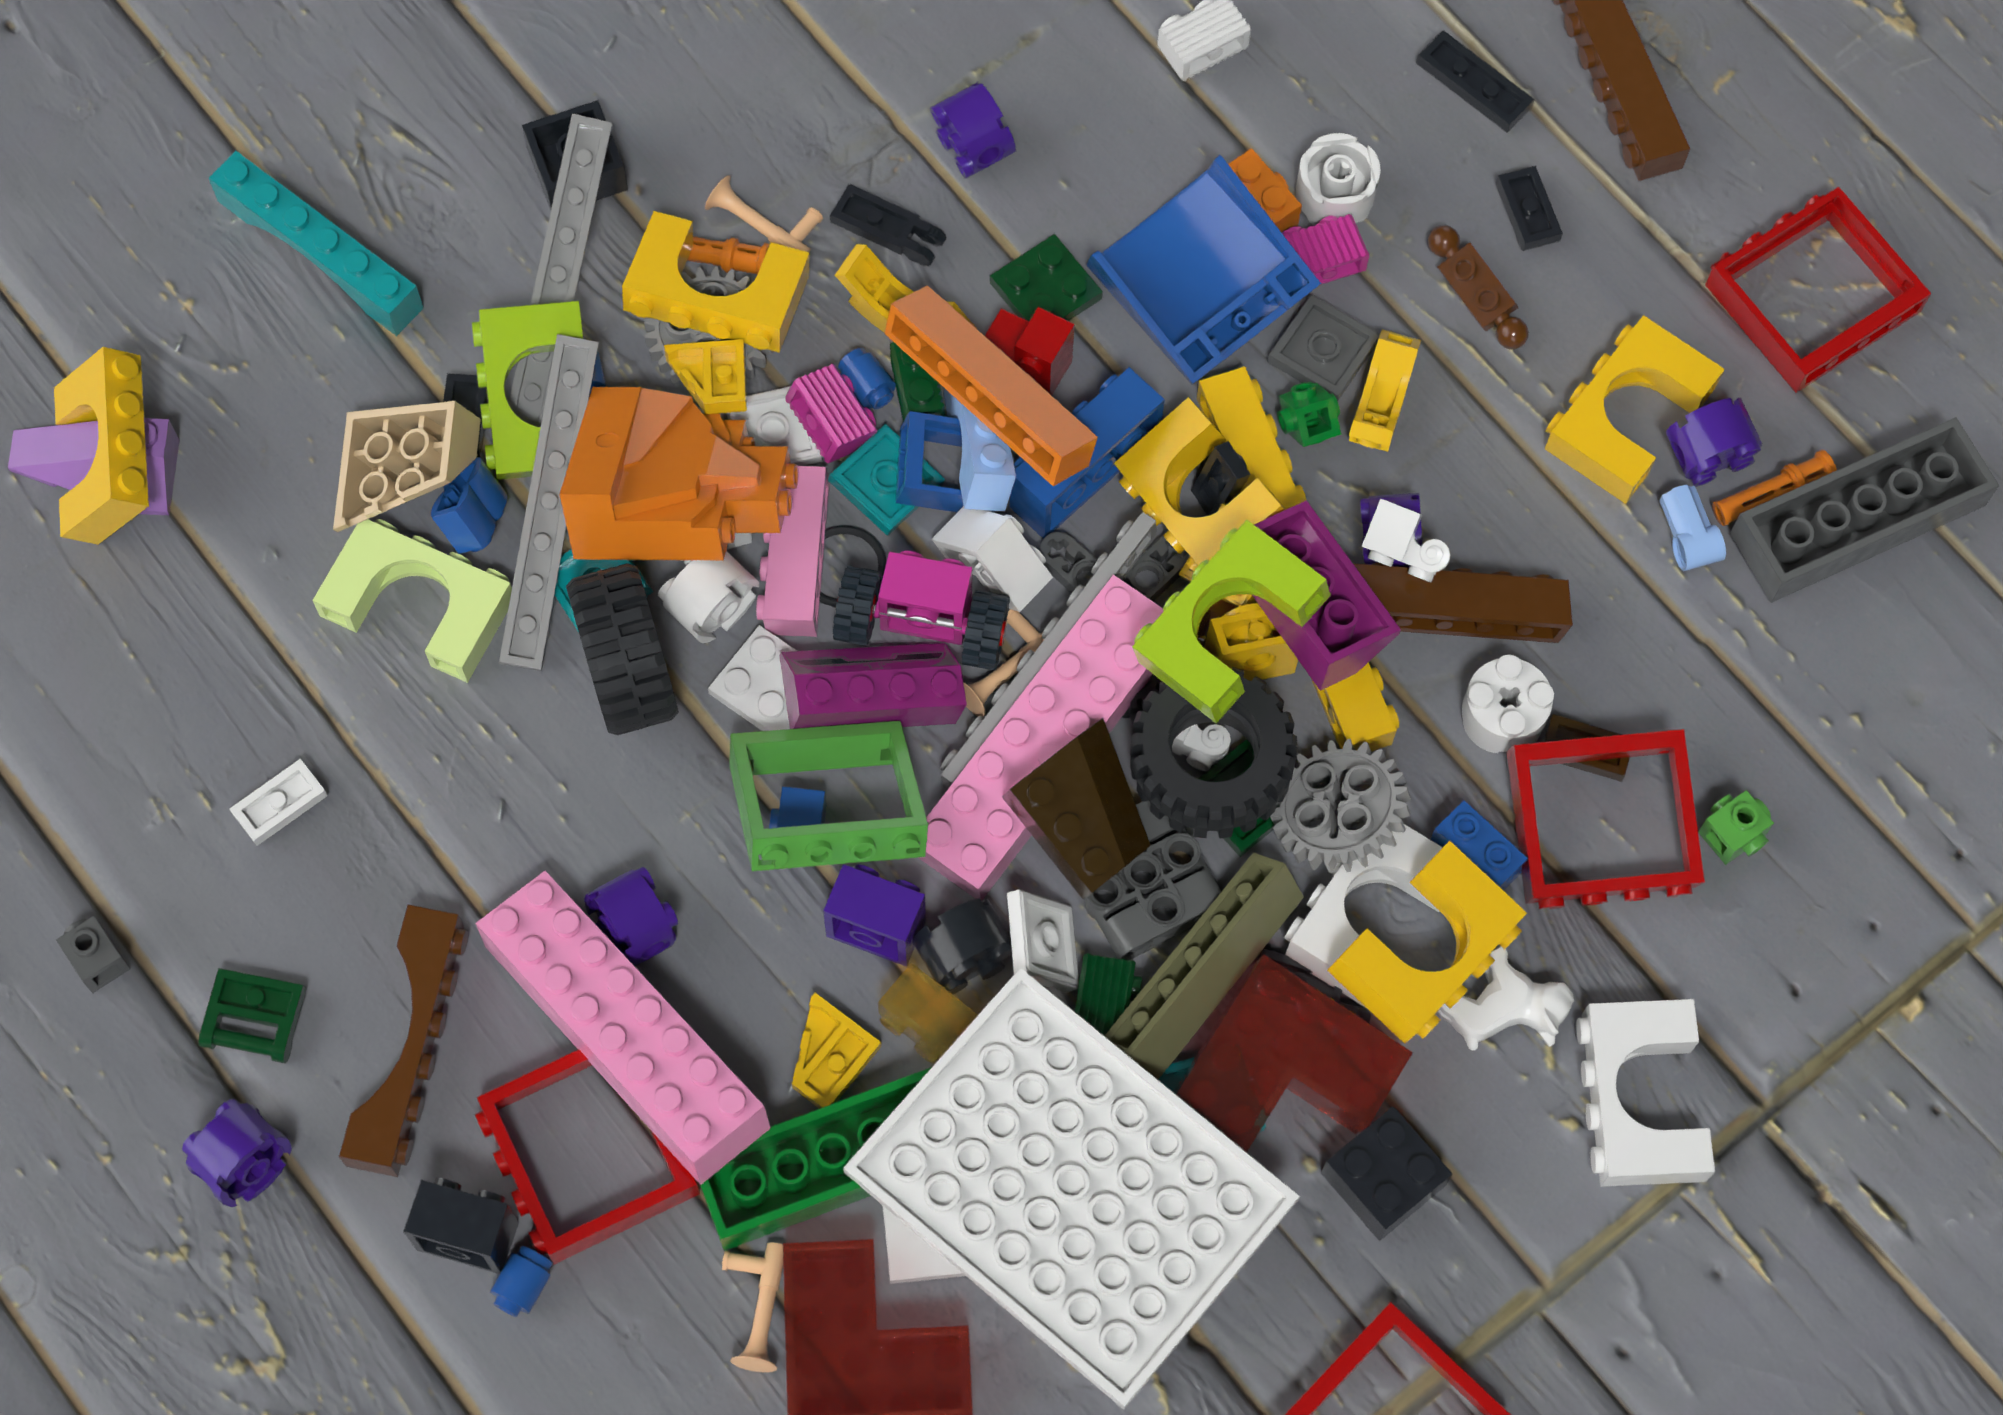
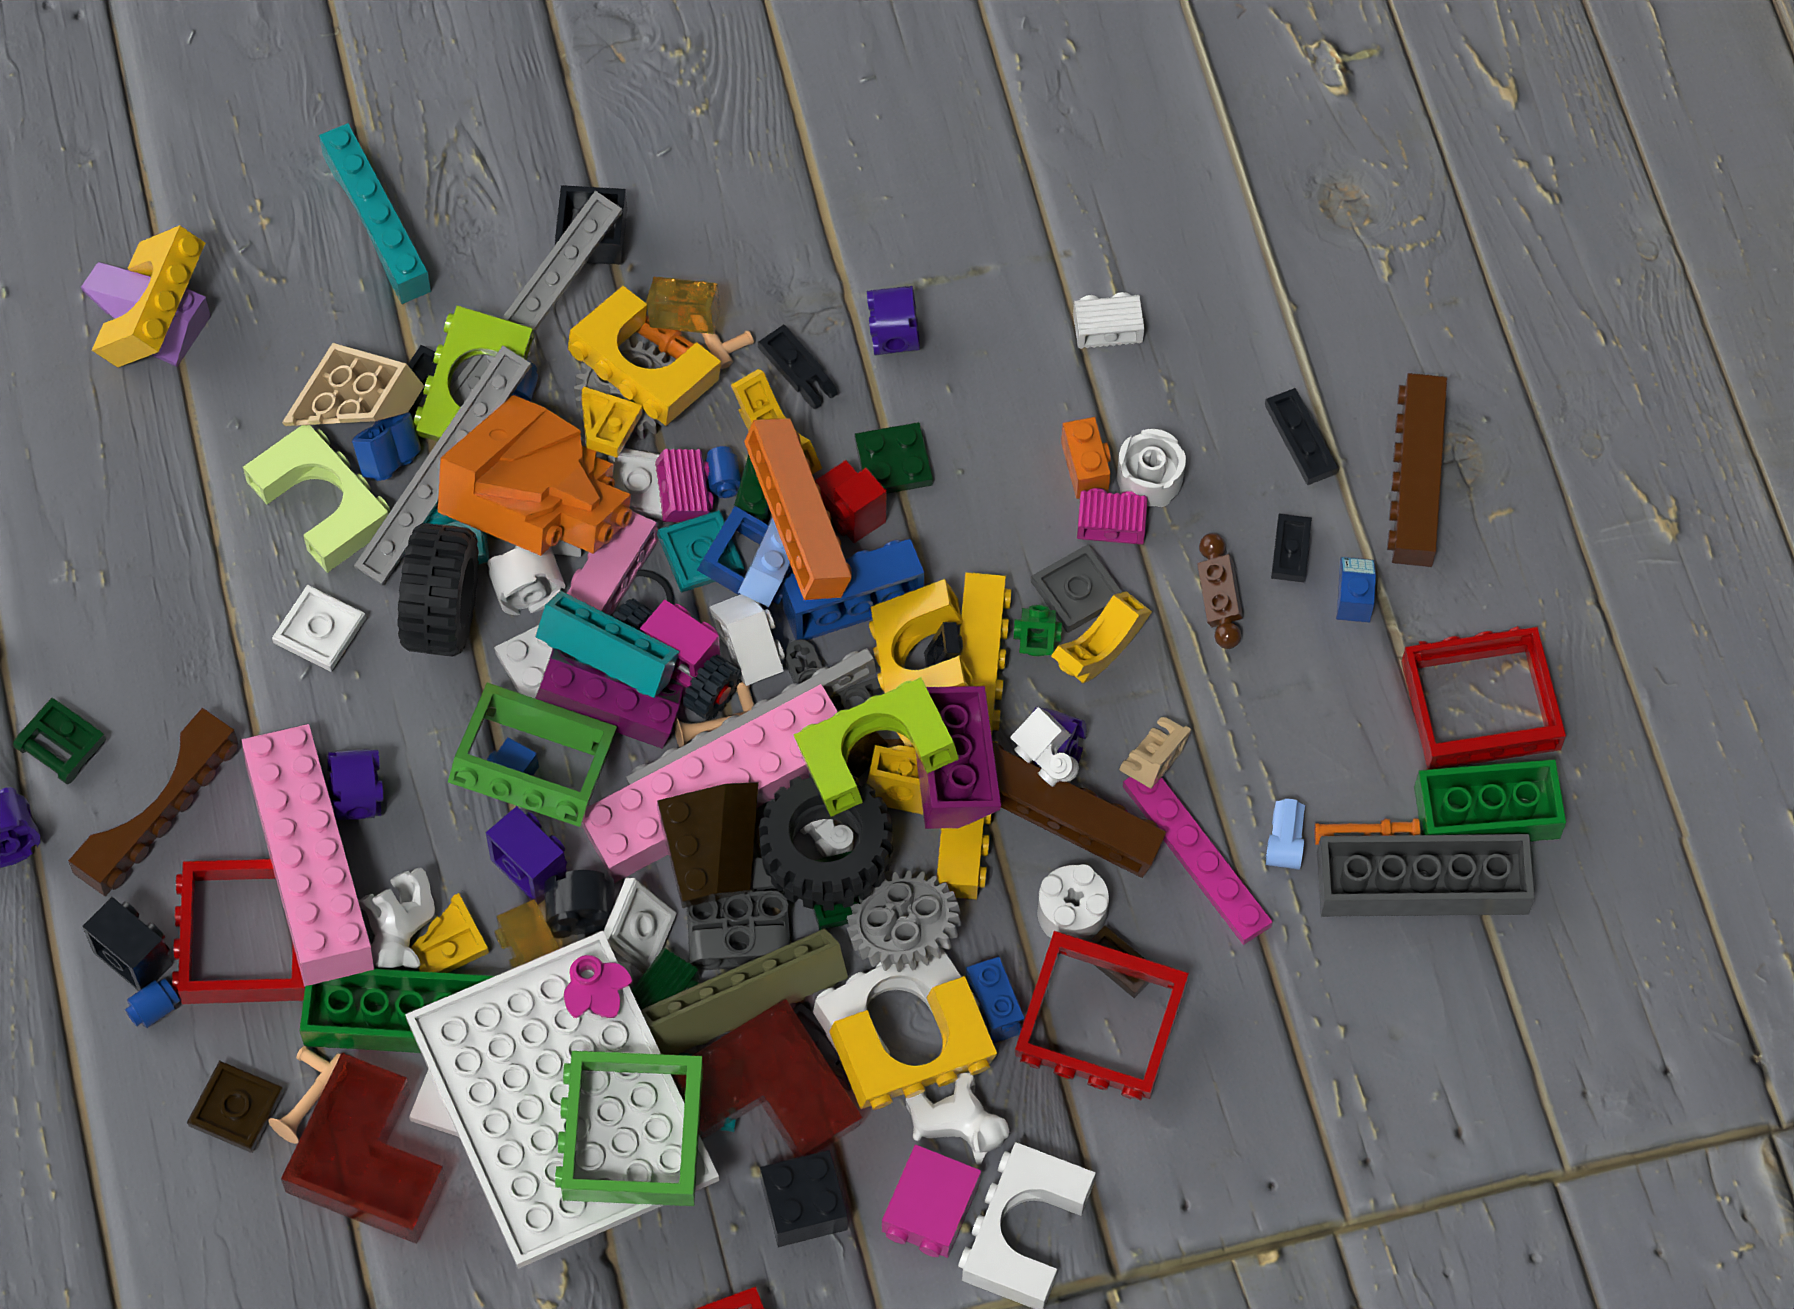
camera: 25 degrees right, 5 degrees down
white plate [230,759,328,846] -> none
blue windscreen [1086,155,1321,385] -> none
yellow arch [1545,315,1725,504] -> none
dark purple brick [1666,397,1762,487] -> none
bright green brick [1698,790,1774,865] -> none
none -> dark brown plate [187,1060,284,1153]
none -> white plate [272,585,366,672]
none -> white animal [358,868,436,970]
none -> teal brick [535,591,680,698]
none -> bright green window [555,1051,703,1206]
none -> dark pink plate [564,955,632,1018]
none -> clear yellow brick [646,276,721,334]
none -> dark pink brick [882,1144,981,1258]
none -> tan hinge [1119,717,1191,789]
none -> dark pink plate [1122,777,1272,945]
none -> blue slope [1336,557,1376,623]
none -> green brick [1414,760,1566,841]

